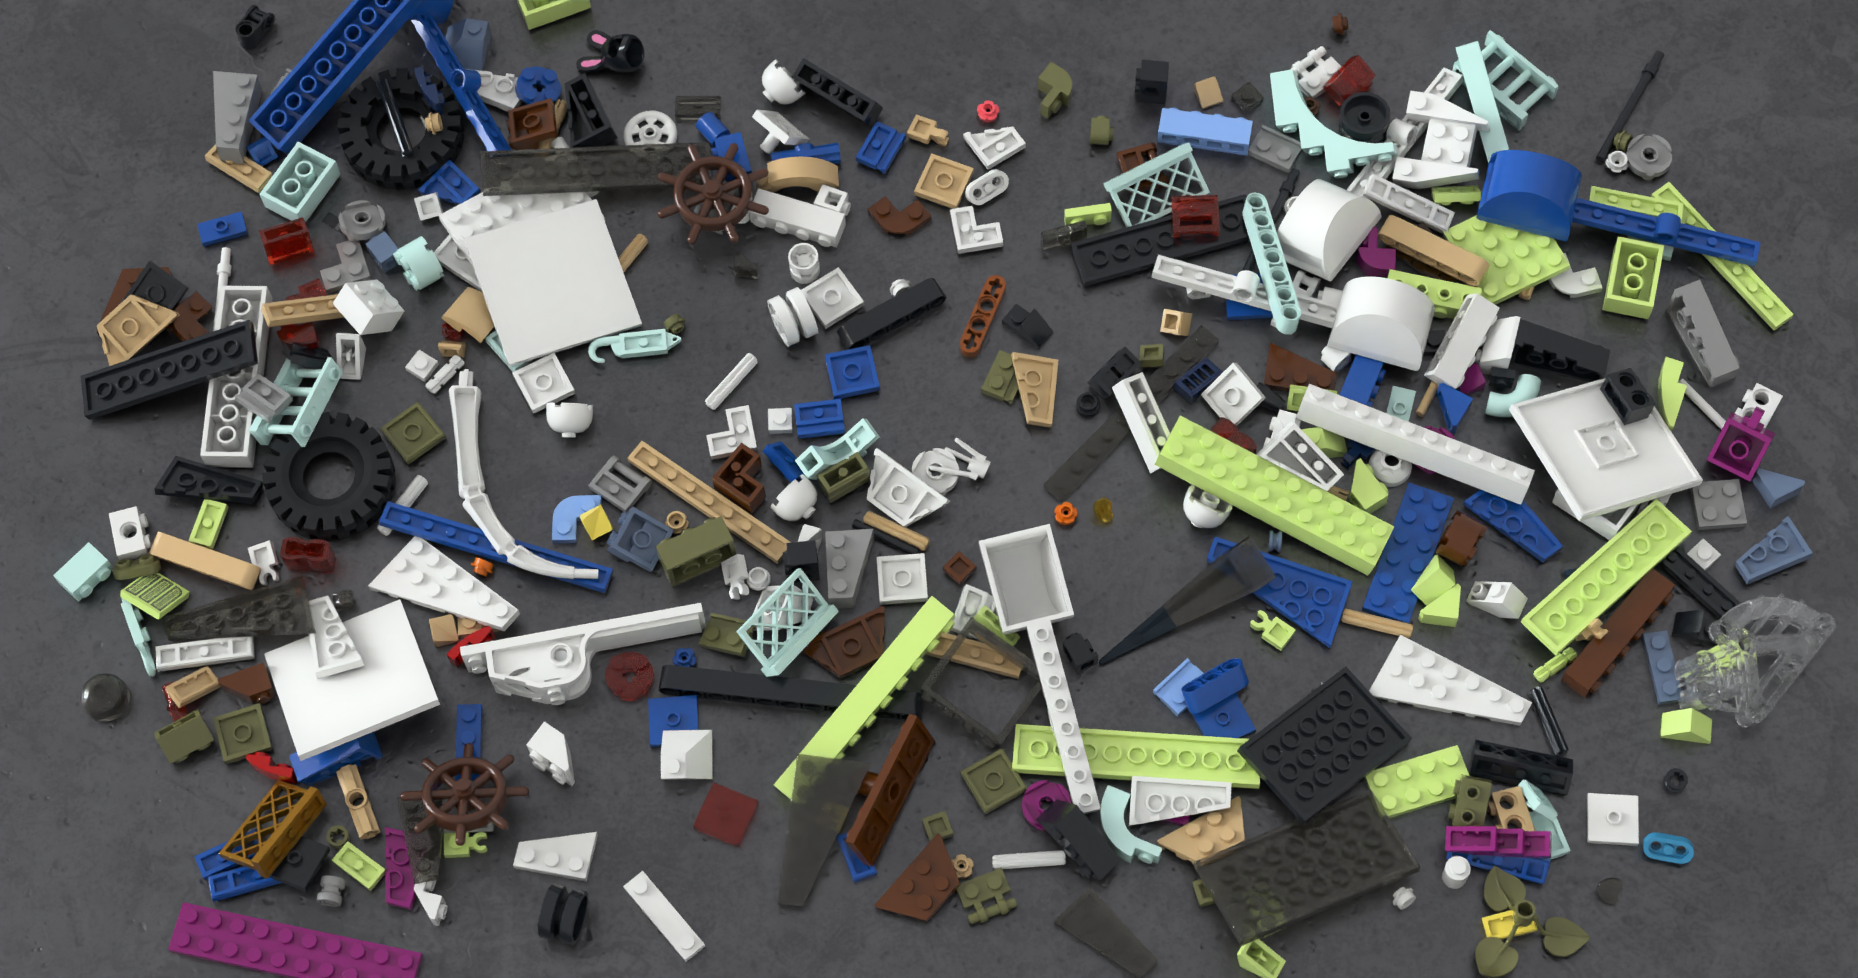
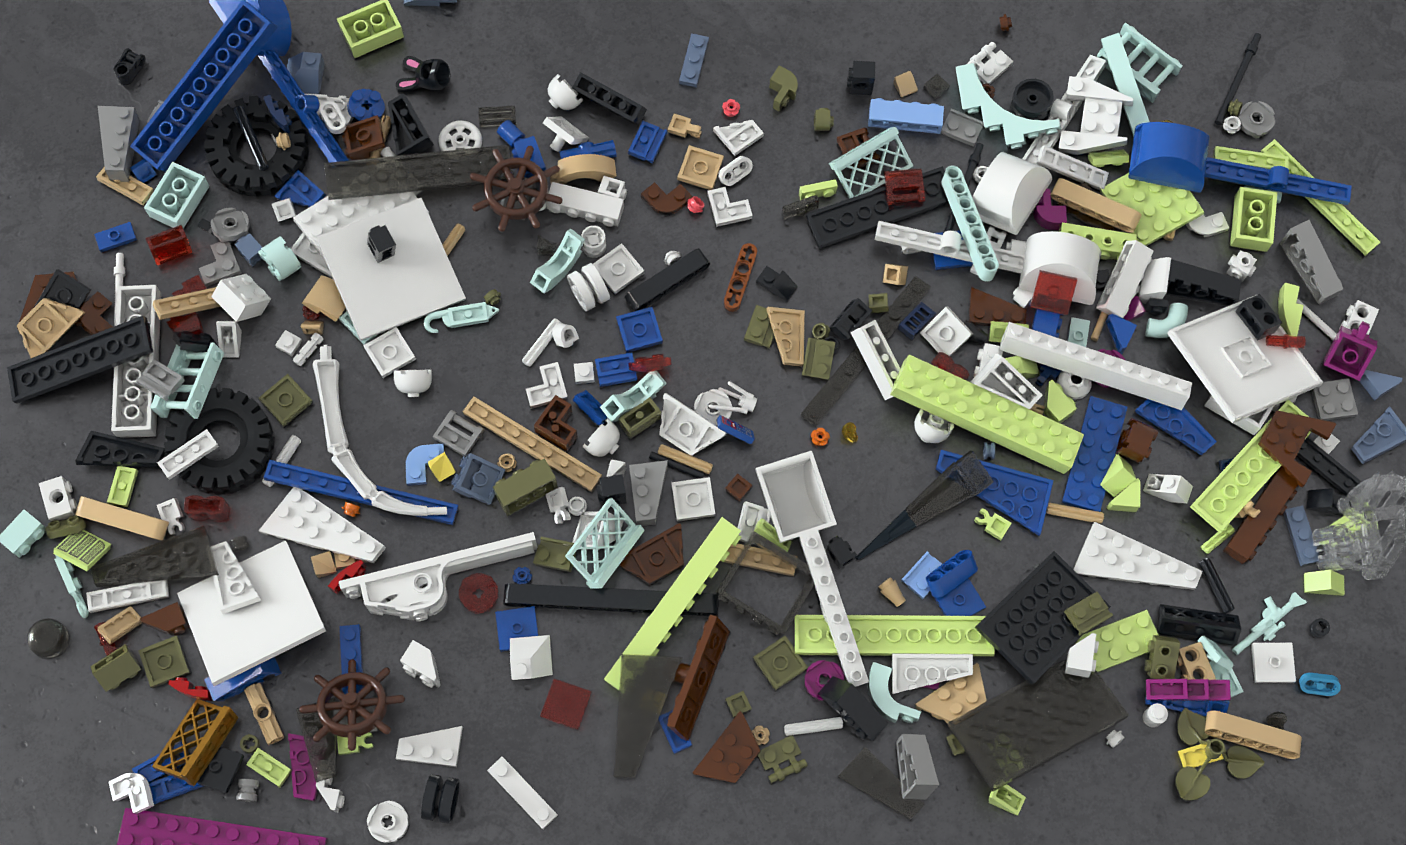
camera: 10 degrees left, 5 degrees up
clear red brick [1323,55,1375,107] -> none
none -> white plate [109,773,154,813]
none -> white plate [157,429,219,480]
none -> white plate [319,101,346,134]
none -> black brick [367,225,396,263]
none -> white plate [367,801,409,843]
none -> light aqua arch [530,229,585,293]
none -> white plate [552,323,579,348]
none -> clear red plate [628,354,672,372]
none -> sand blue plate [679,33,709,88]
none -> coral plate [687,196,705,213]
none -> blue tile [716,415,755,444]
none -> olive plate [802,337,835,380]
none -> olive plate [812,323,830,340]
none -> tan cone [878,577,906,607]
none -> light grey wedge [896,734,939,800]
none -> clear red plate [1030,270,1077,315]
none -> olive plate [1064,592,1113,636]
none -> white slope [1065,633,1099,678]
none -> tan beam [1205,711,1302,759]
none -> white brick [1226,250,1257,282]
none -> light aqua piece [1232,592,1307,655]
none -> reddish brown wing [1258,410,1336,488]
none -> clear red axle [1266,334,1306,349]

